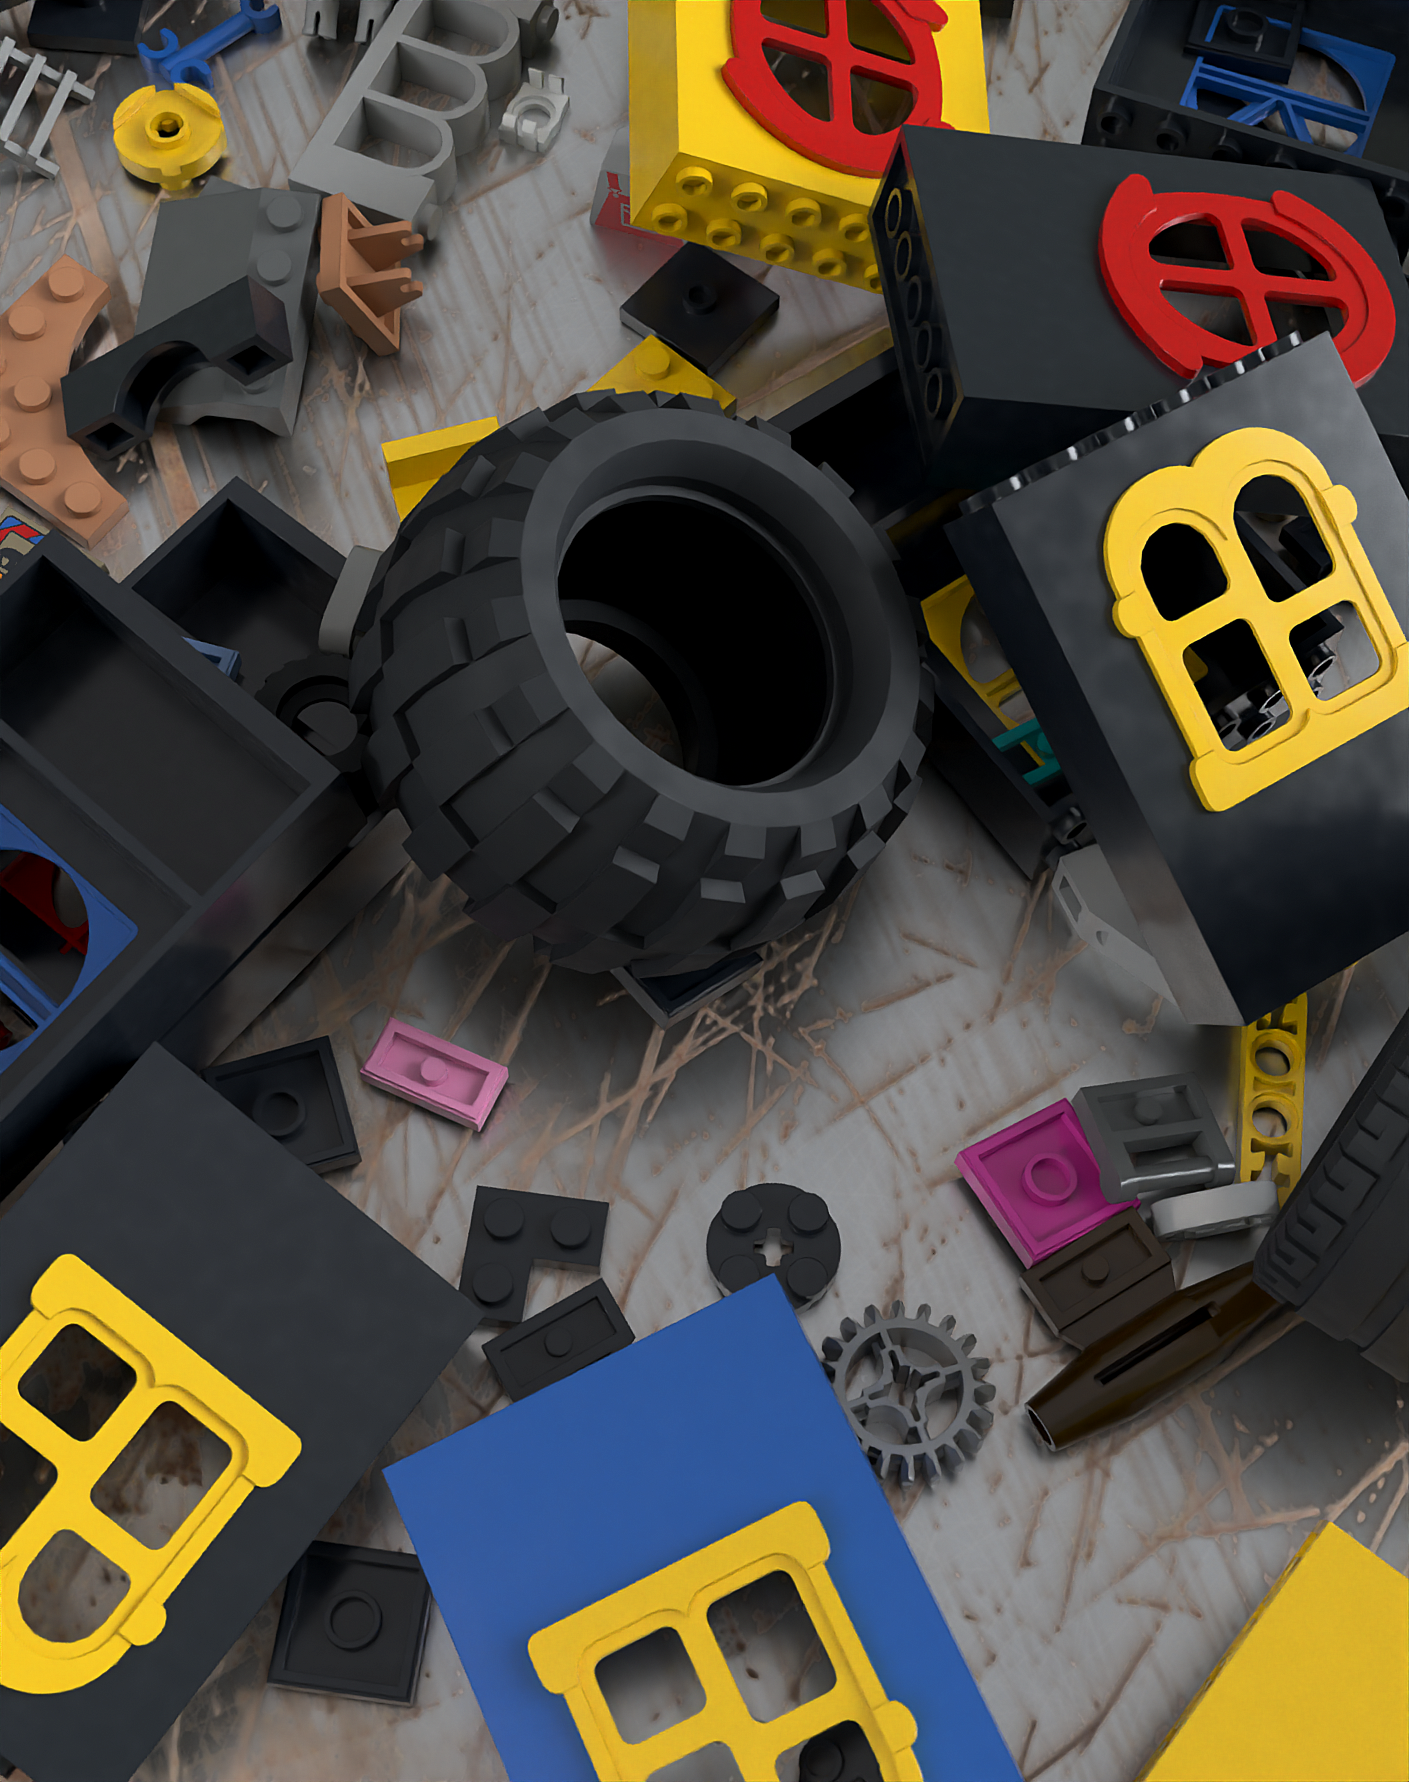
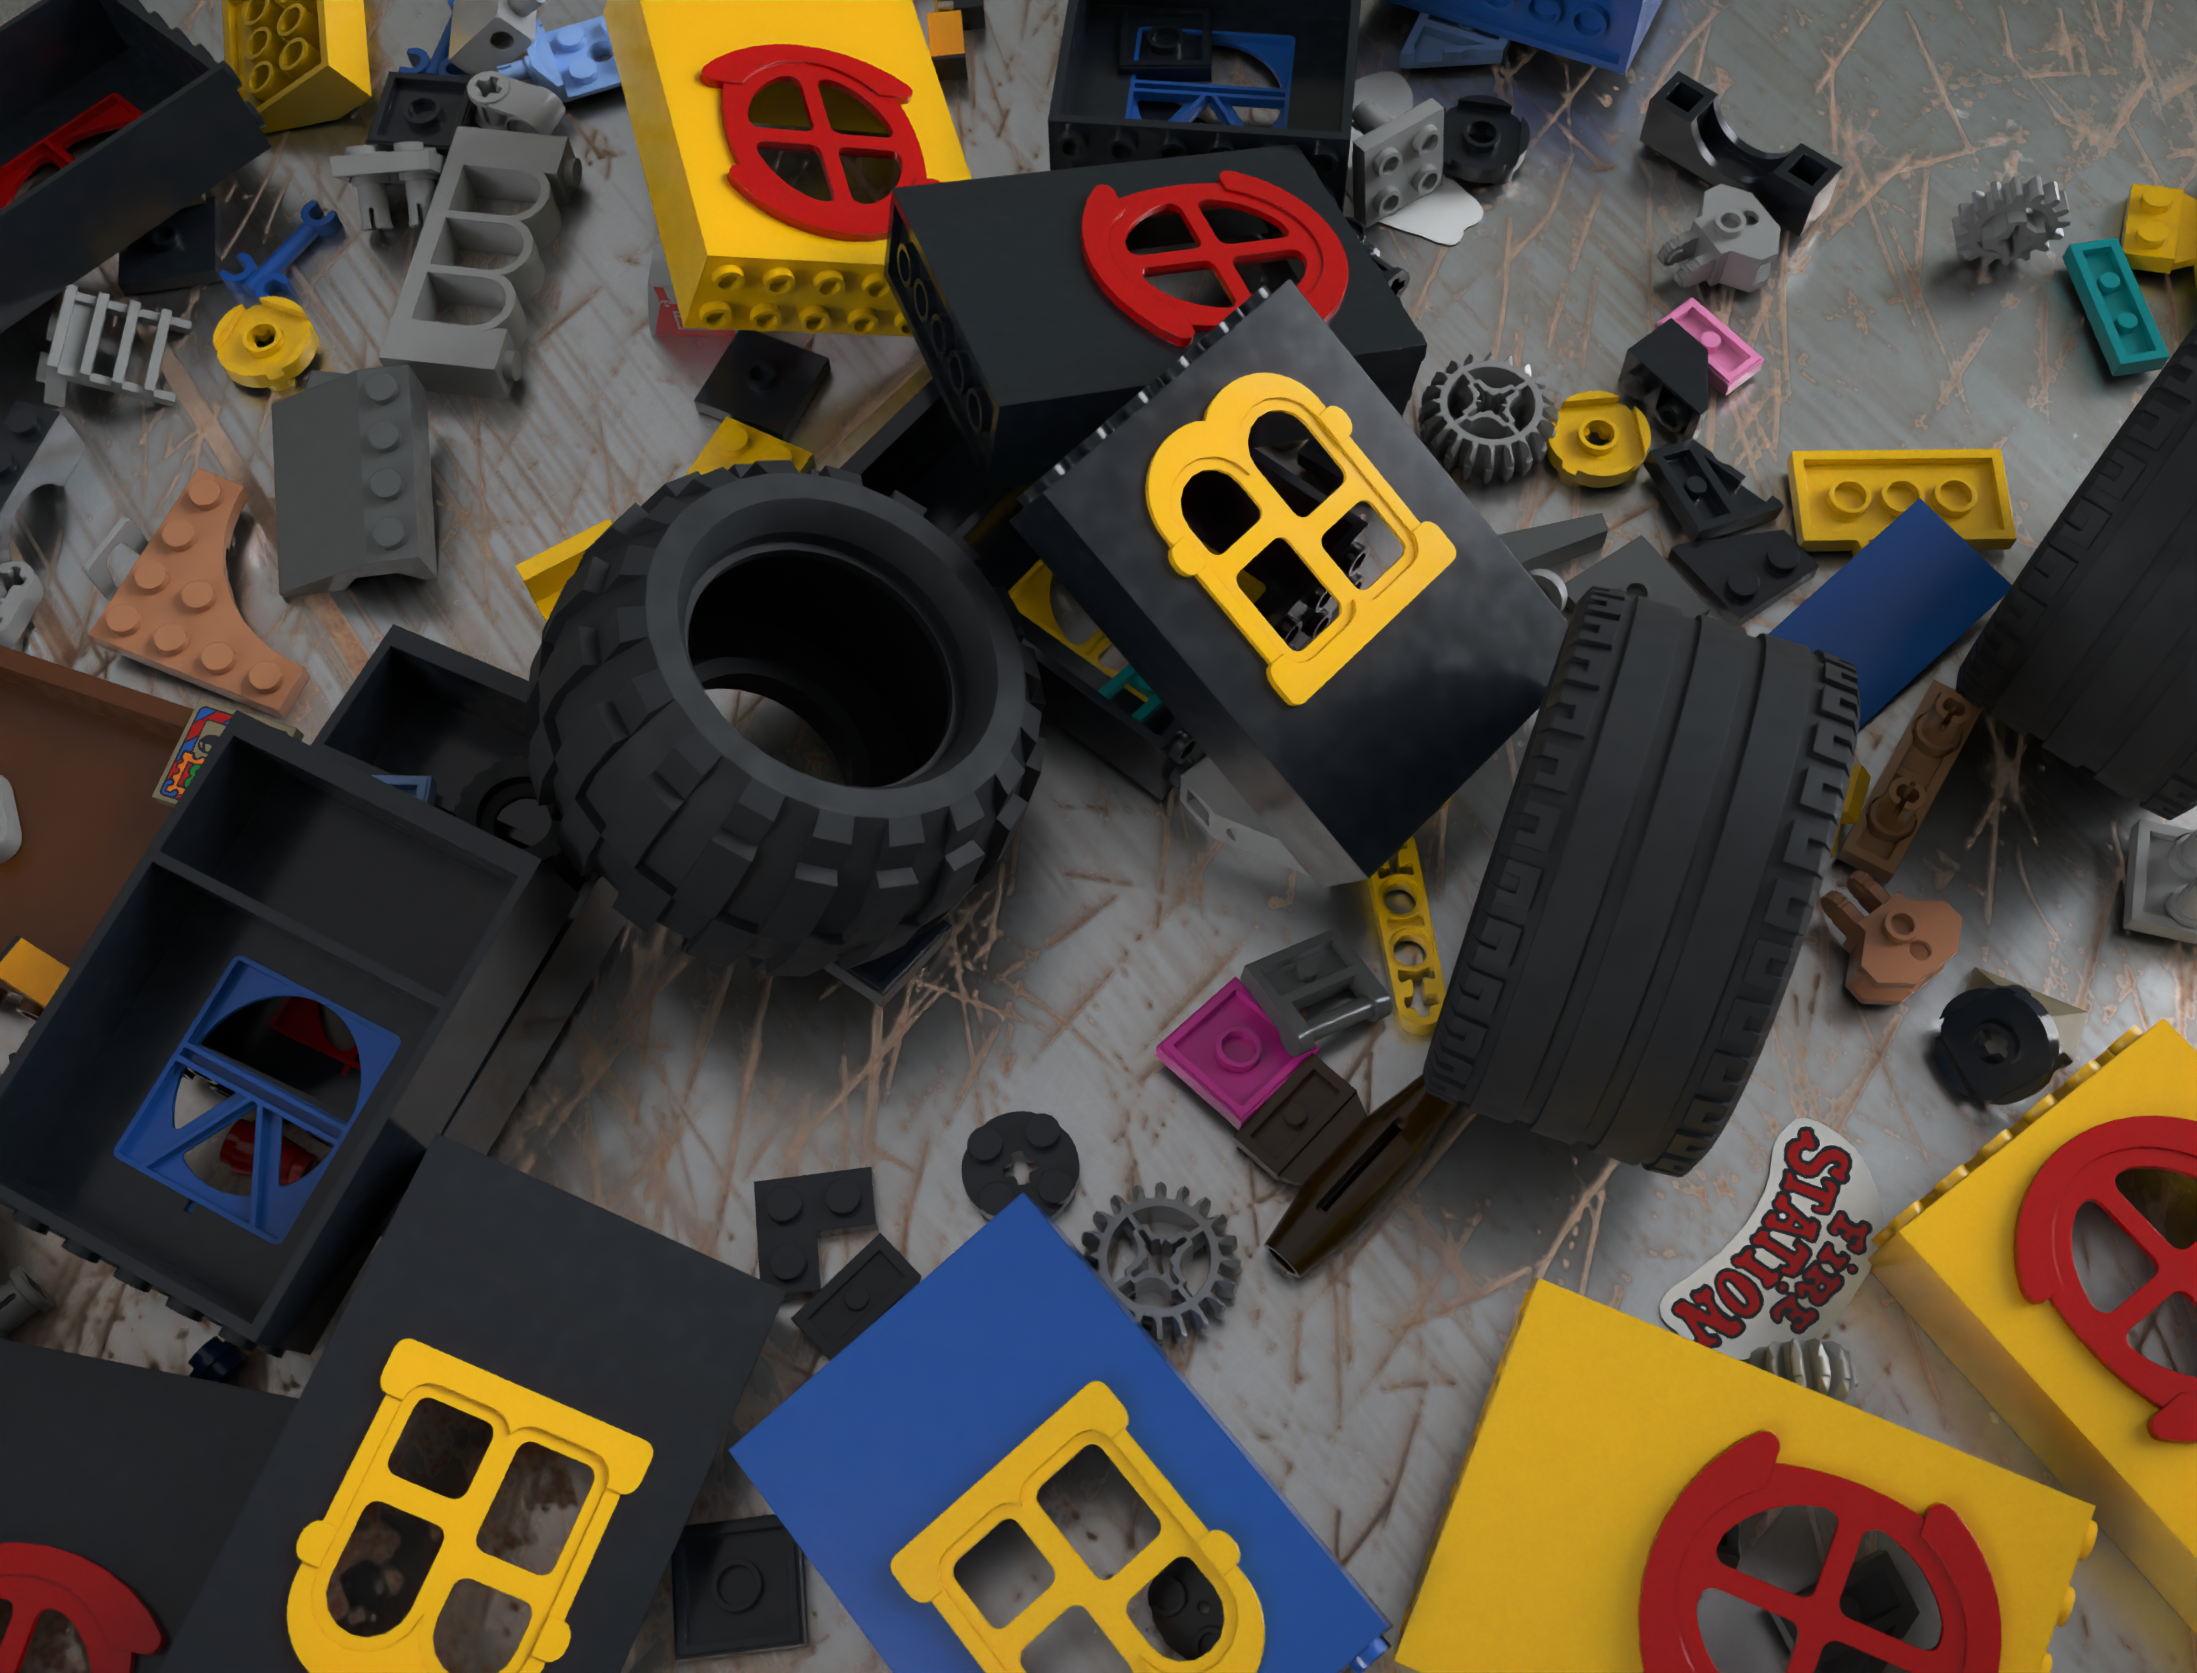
camera: 10 degrees left, 0 degrees up
black arch [60,275,294,461] -> none
black plate [200,1035,362,1174] -> none
nougat plate [316,192,424,357] -> none
light grey beam [318,545,384,660] -> none
bright pink plate [360,1017,509,1132] -> none
white piece [498,68,570,153] -> none
light grey beam [1150,1180,1280,1242] -> none

